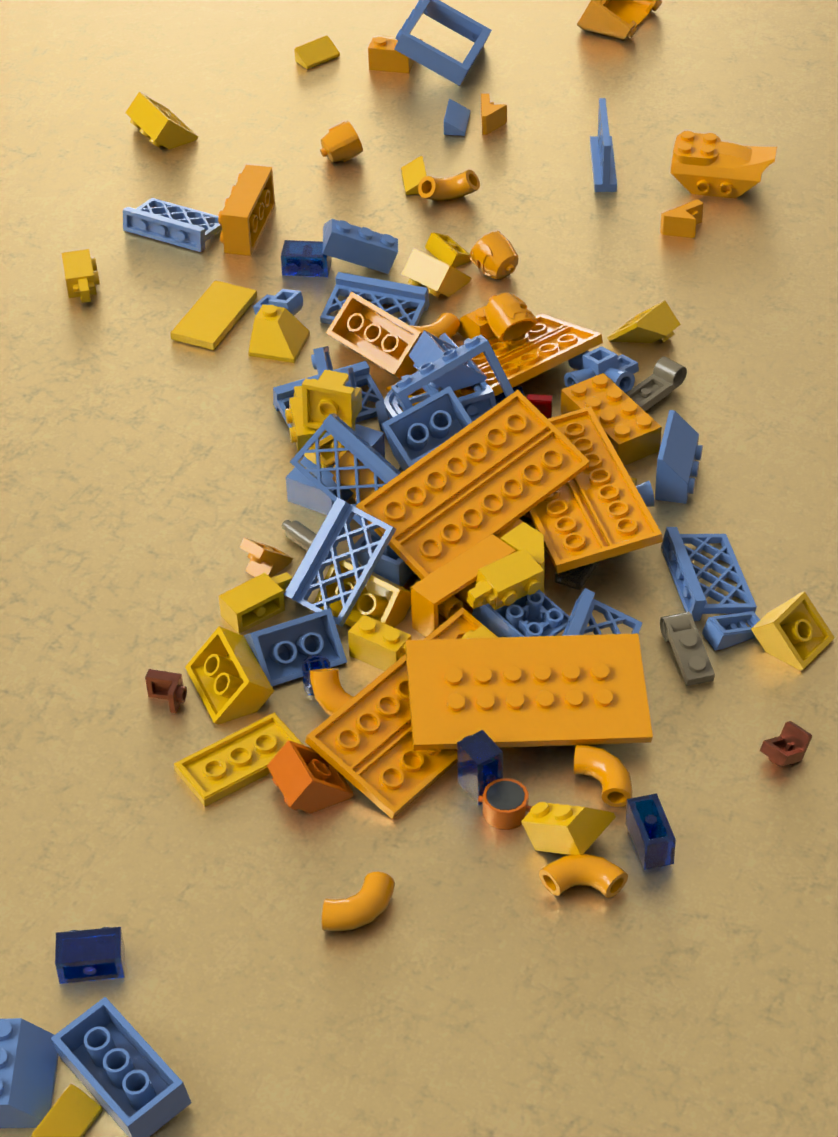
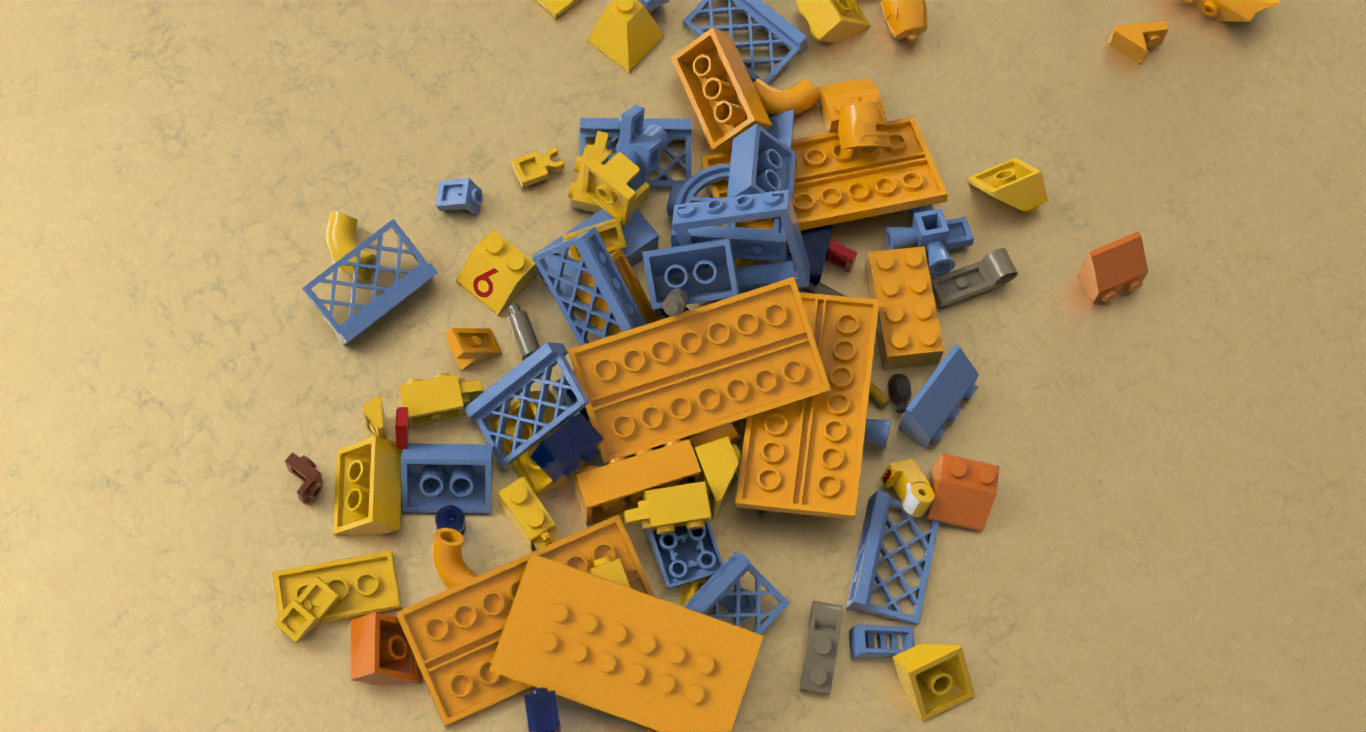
camera: 15 degrees right, 25 degrees up
none -> yellow slope [273,576,341,643]
none -> medium blue fence [302,219,438,344]
none -> yellow cylinder [326,211,376,281]
none -> yellow slope [362,395,387,439]
none -> red tile [395,407,409,449]
none -> medium blue bracket [436,178,483,215]
none -> yellow slope [456,229,537,317]
none -> yellow plate [511,148,564,188]
none -> clear blue brick [530,413,604,483]
none -> dark tan cylinder [663,288,689,316]
none -> yellow leg [880,458,935,517]
none -> clear smoke cylinder [887,374,912,414]
none -> orange slope [926,453,1000,532]
none -> orange slope [1077,231,1148,304]

